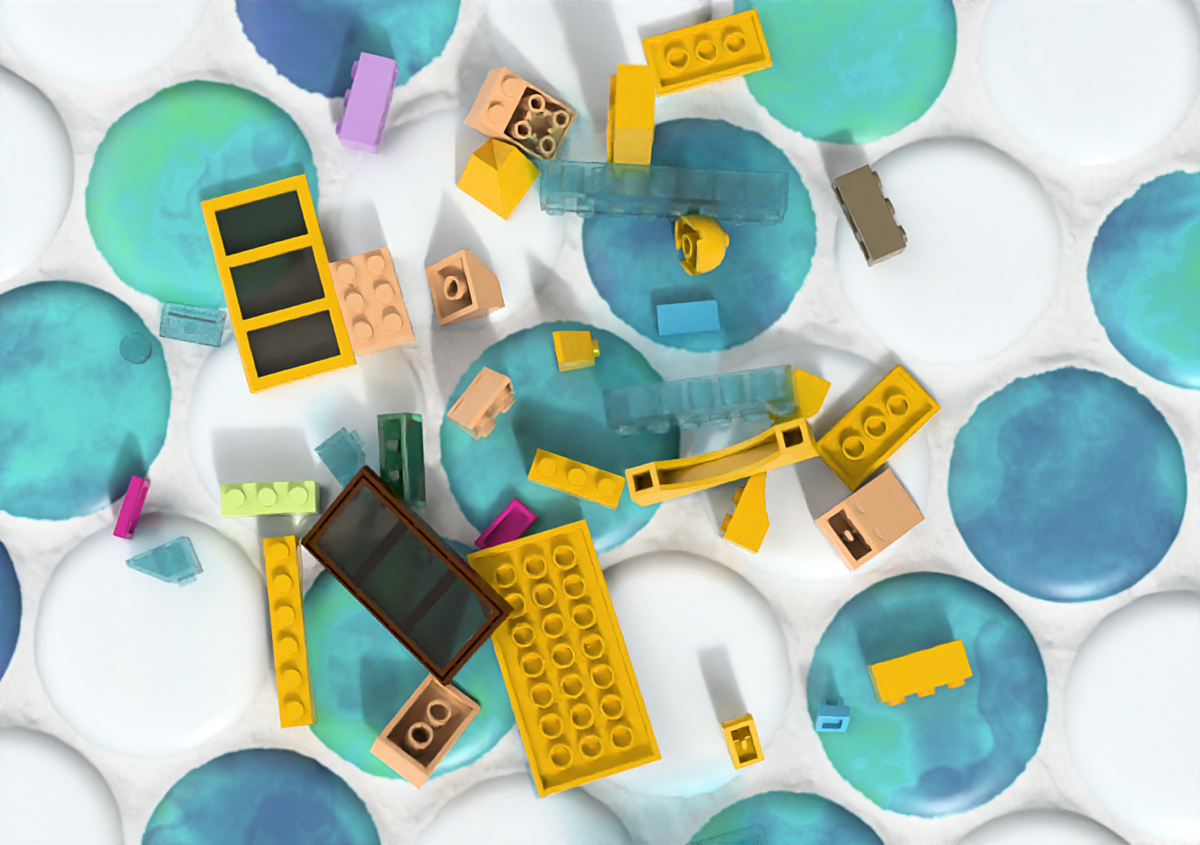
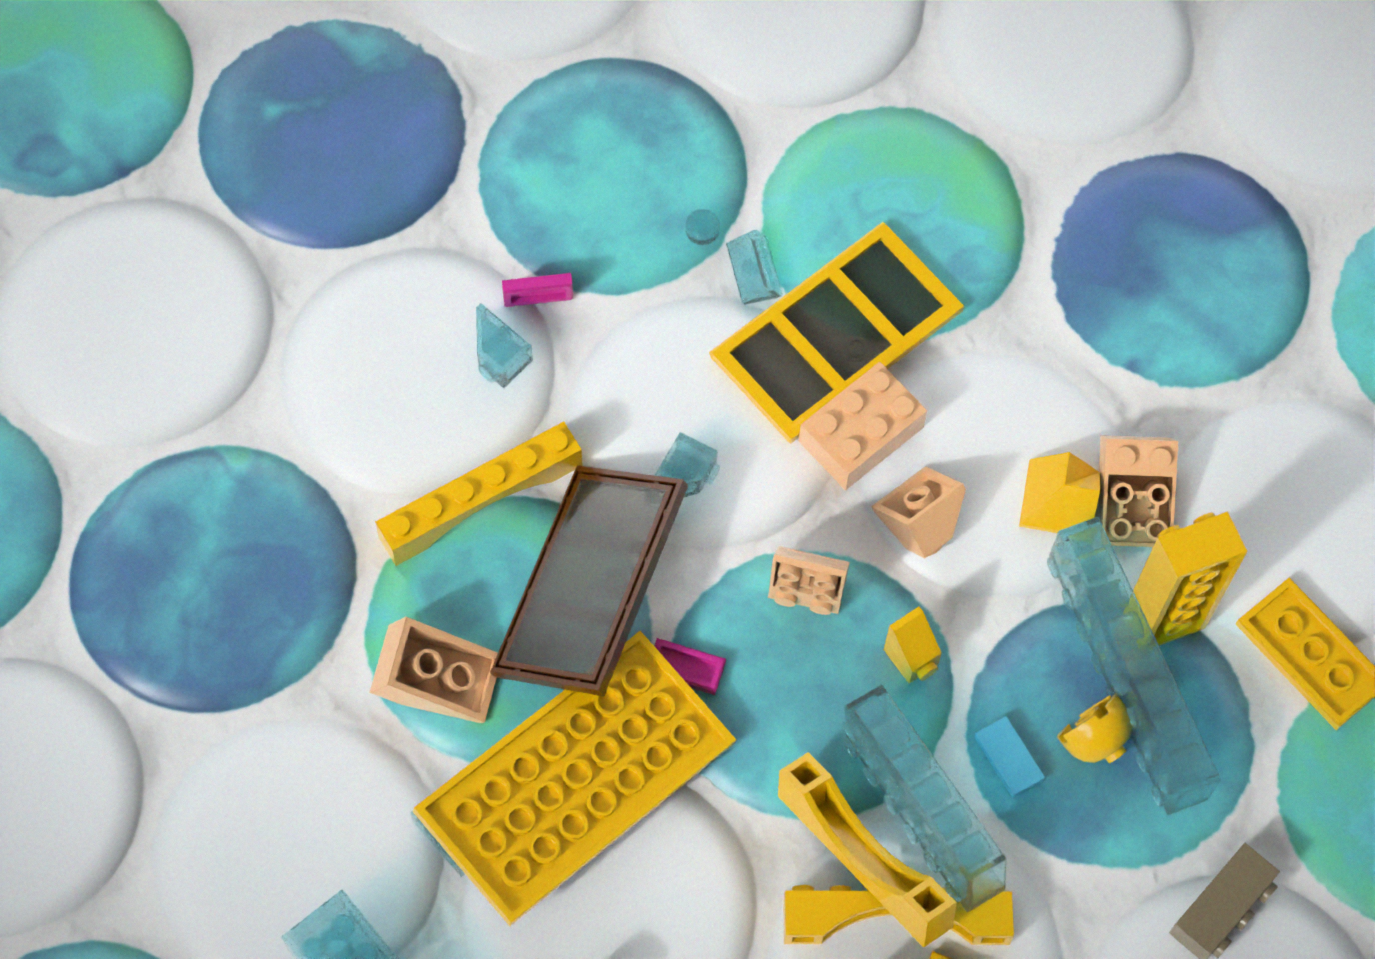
camera: 65 degrees right, 15 degrees down
yellowish green brick [221,480,321,518] -> none
lavender brick [336,52,400,154] -> none
clear green brick [378,412,426,508] -> none
yellow brick [527,448,626,511] -> none

